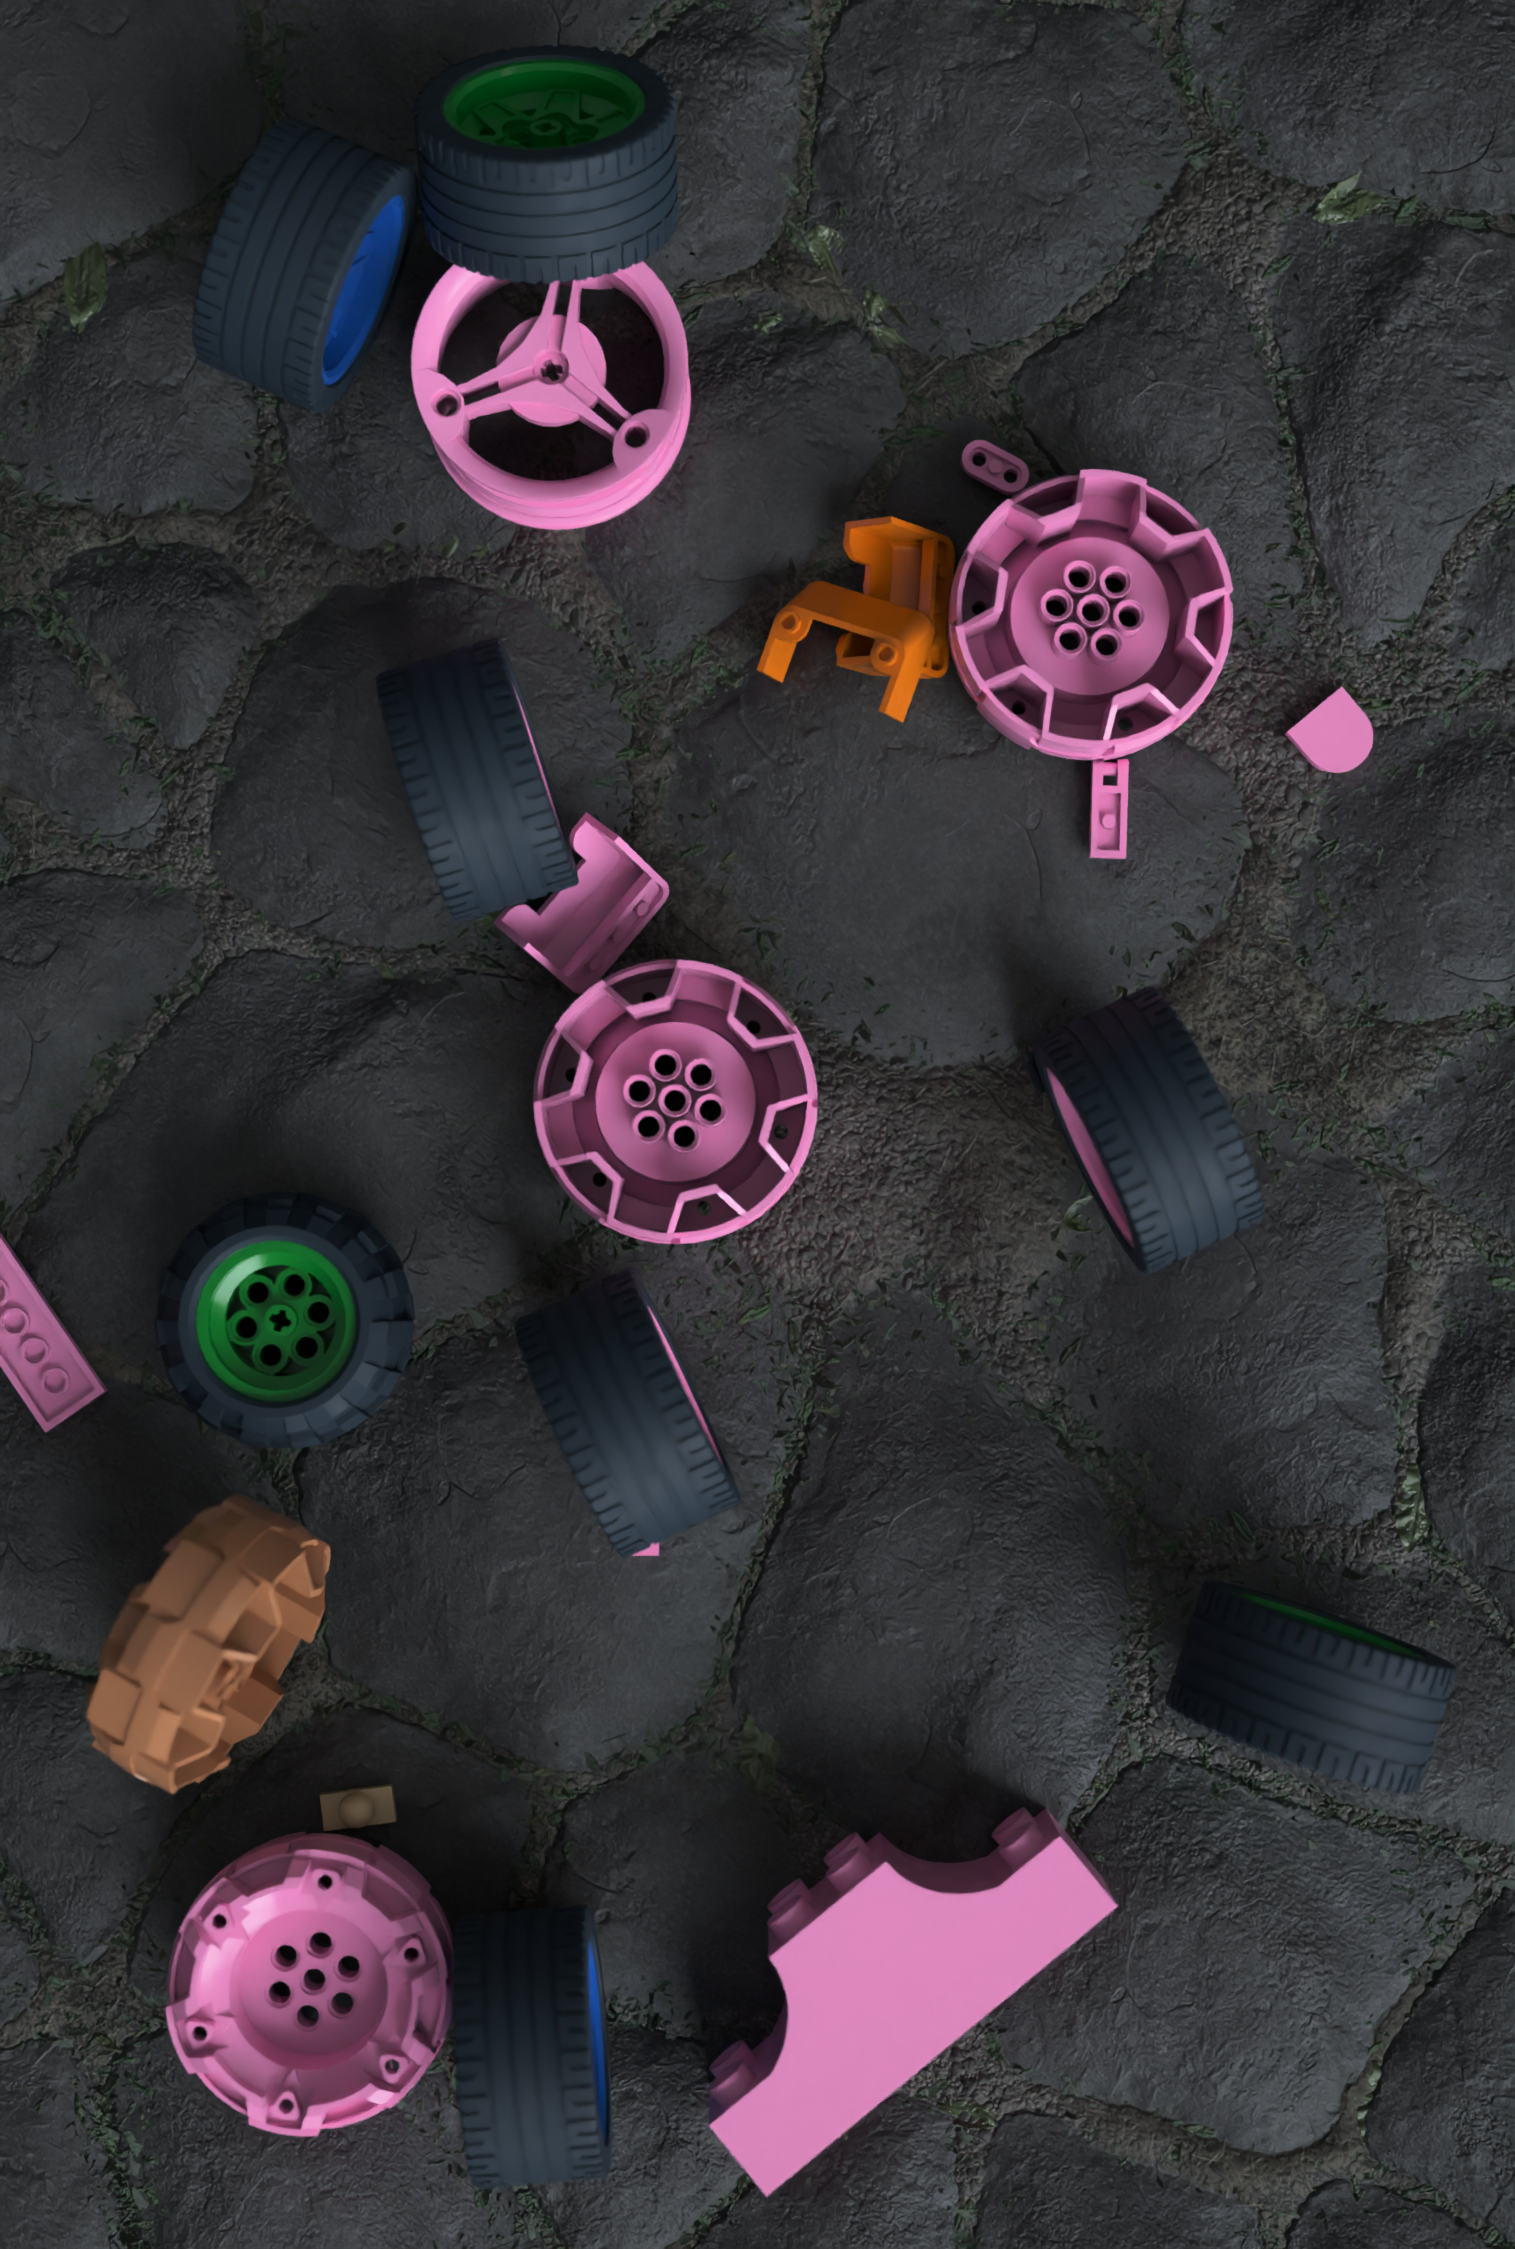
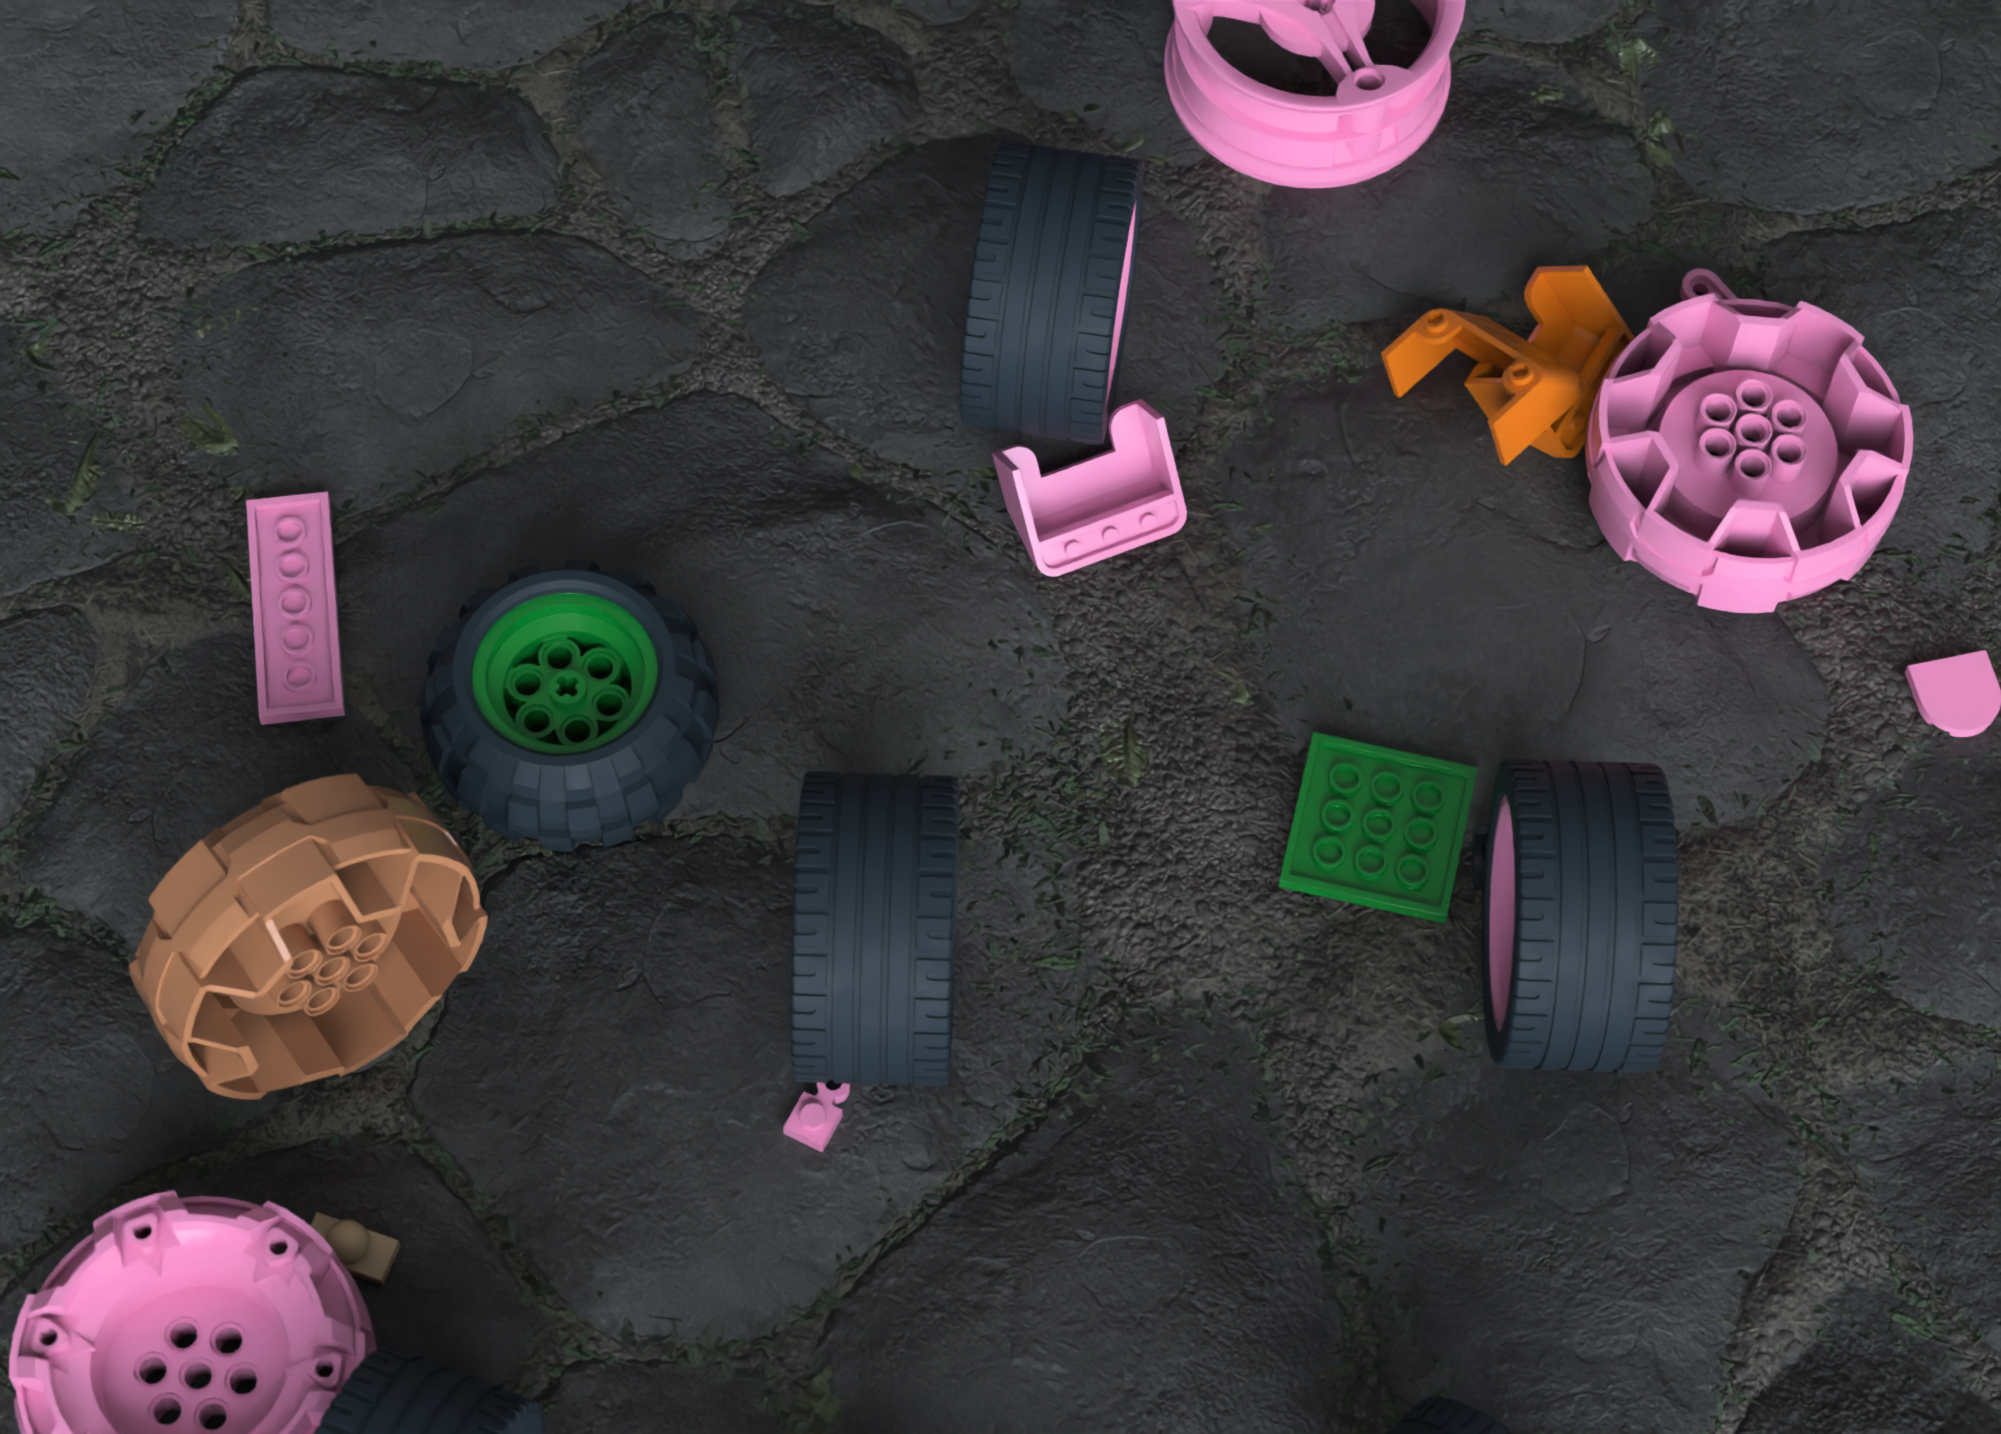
camera: 25 degrees right, 25 degrees down
bright pink wheel [533,959,818,1244] -> none
bright pink plate [1089,759,1129,859] -> none
none -> green plate [1278,732,1478,924]

